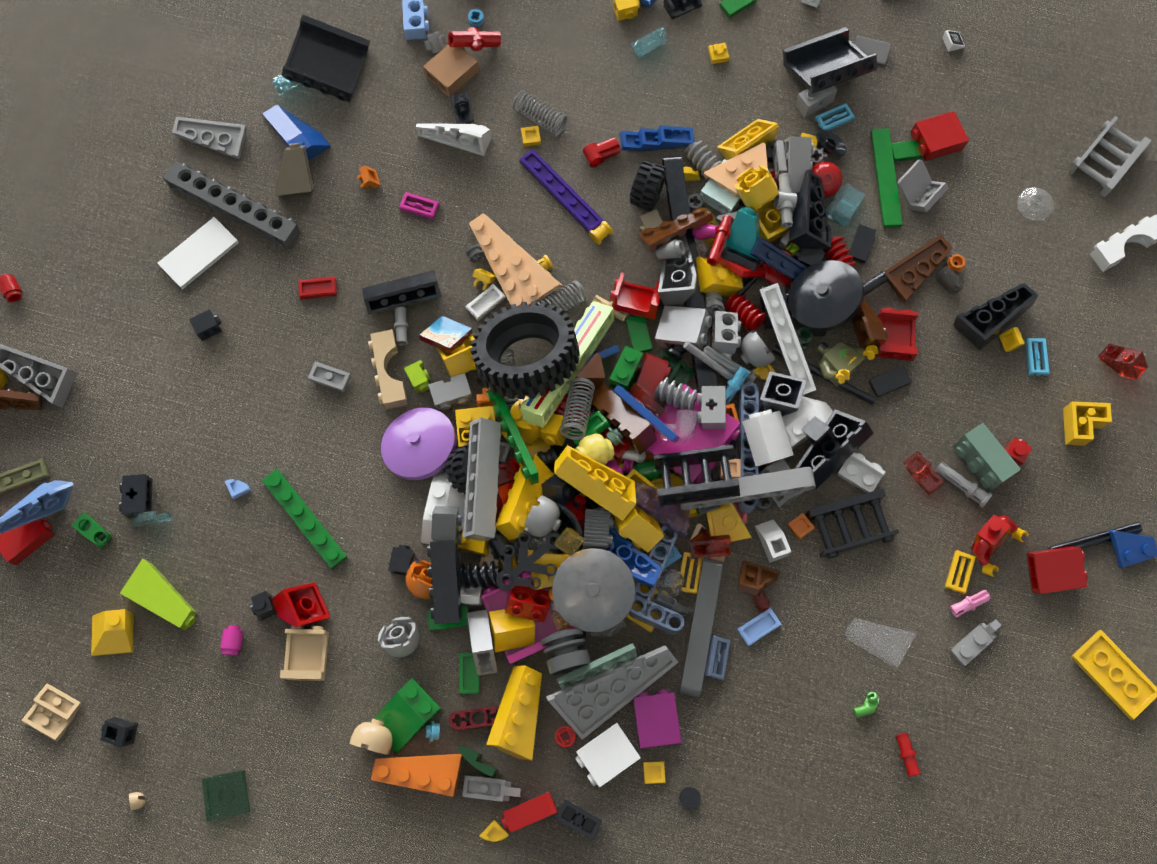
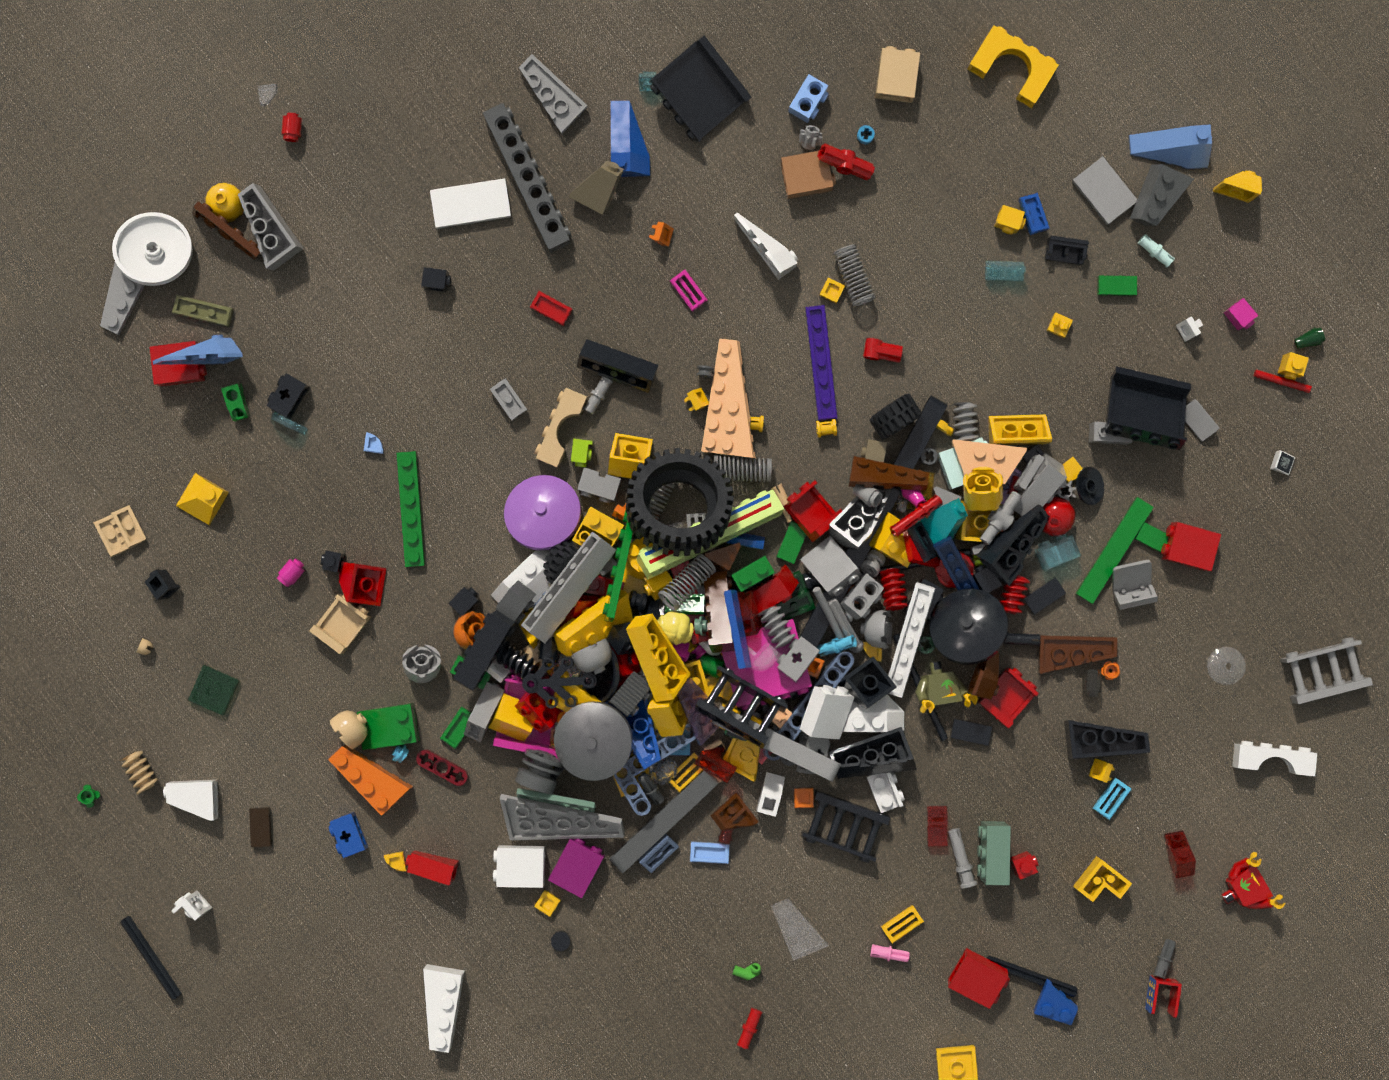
camera: 35 degrees right, 15 degrees up
lime slope [120,558,197,630] -> none
tile [419,315,472,353] -> none
black hips [451,92,474,124] -> none
dark green slope [458,745,498,778] -> none
light grey hinge [462,775,522,802] -> none
white tile [465,284,506,321] -> none
yellow wedge [486,666,542,760] -> none
clear yellow tile [555,528,584,556] -> none
red wheel [555,726,576,748] -> none
black brick [555,799,602,840] -> none
blue slope [620,126,695,151] -> none
panel [801,416,836,443] -> none
medium azure tile [814,103,855,131] -> none
light grey hinge [949,619,1001,667] -> none
red torso [971,515,1029,577] -> none
none -> blue brick [329,811,368,858]

